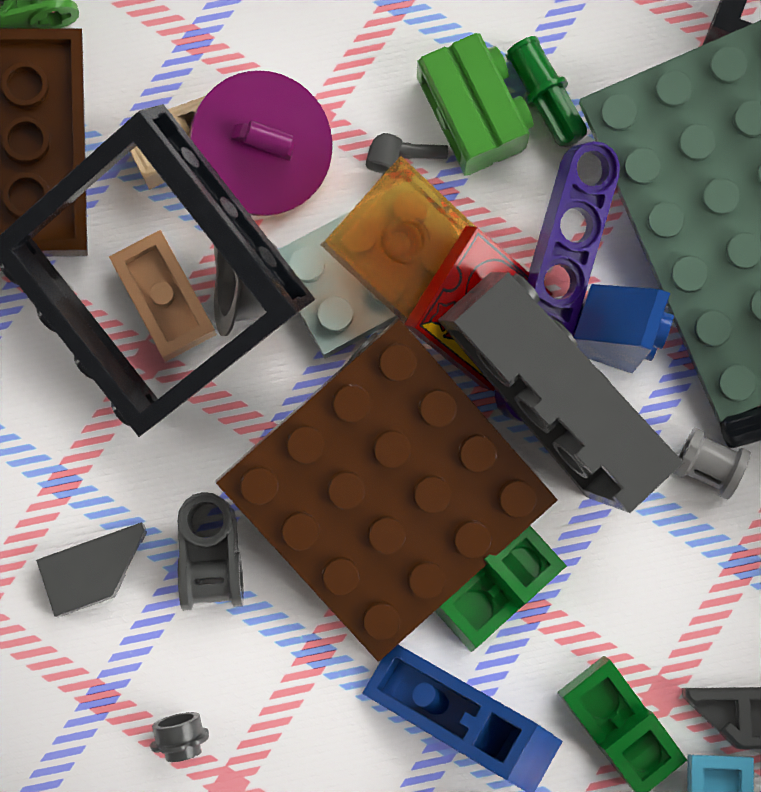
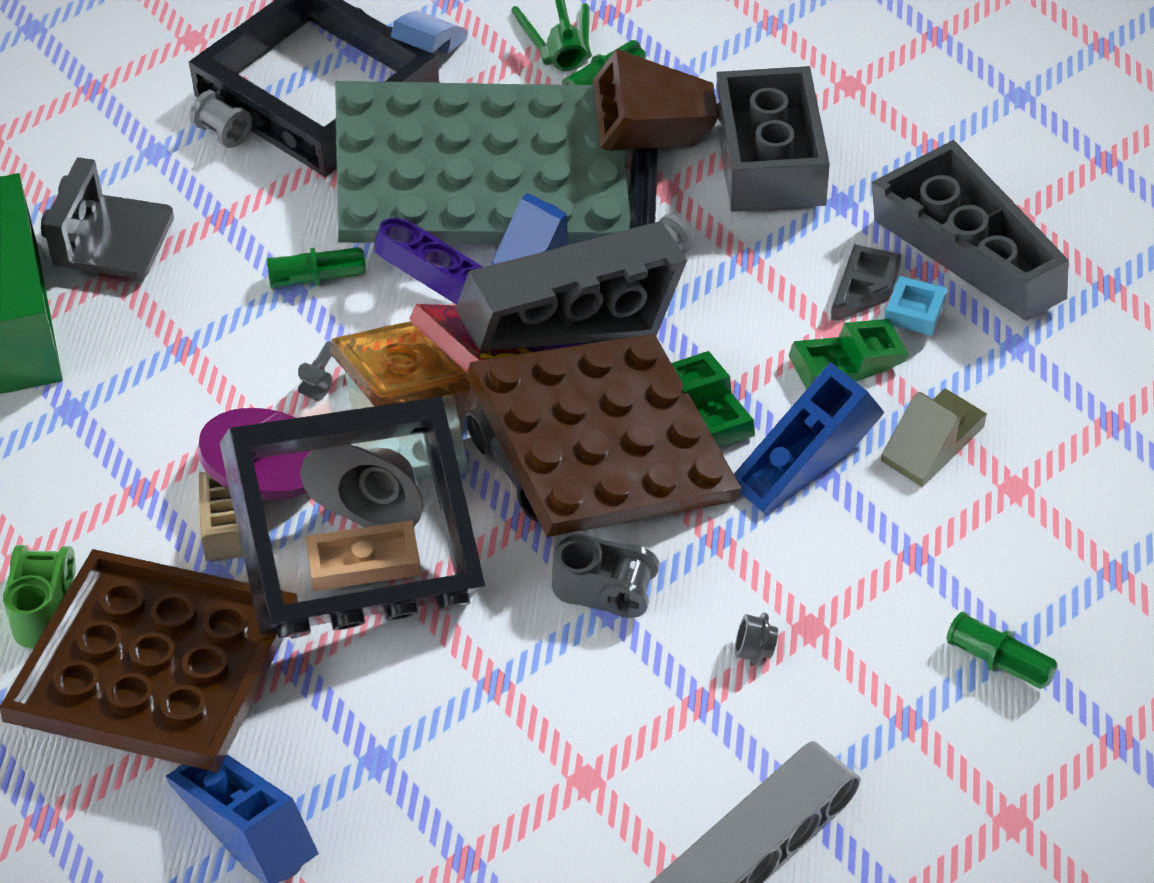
camera: 70 degrees left, 30 degrees down
dark grey tile [36,522,147,618] -> none
bright green brick [416,32,534,176] -> none

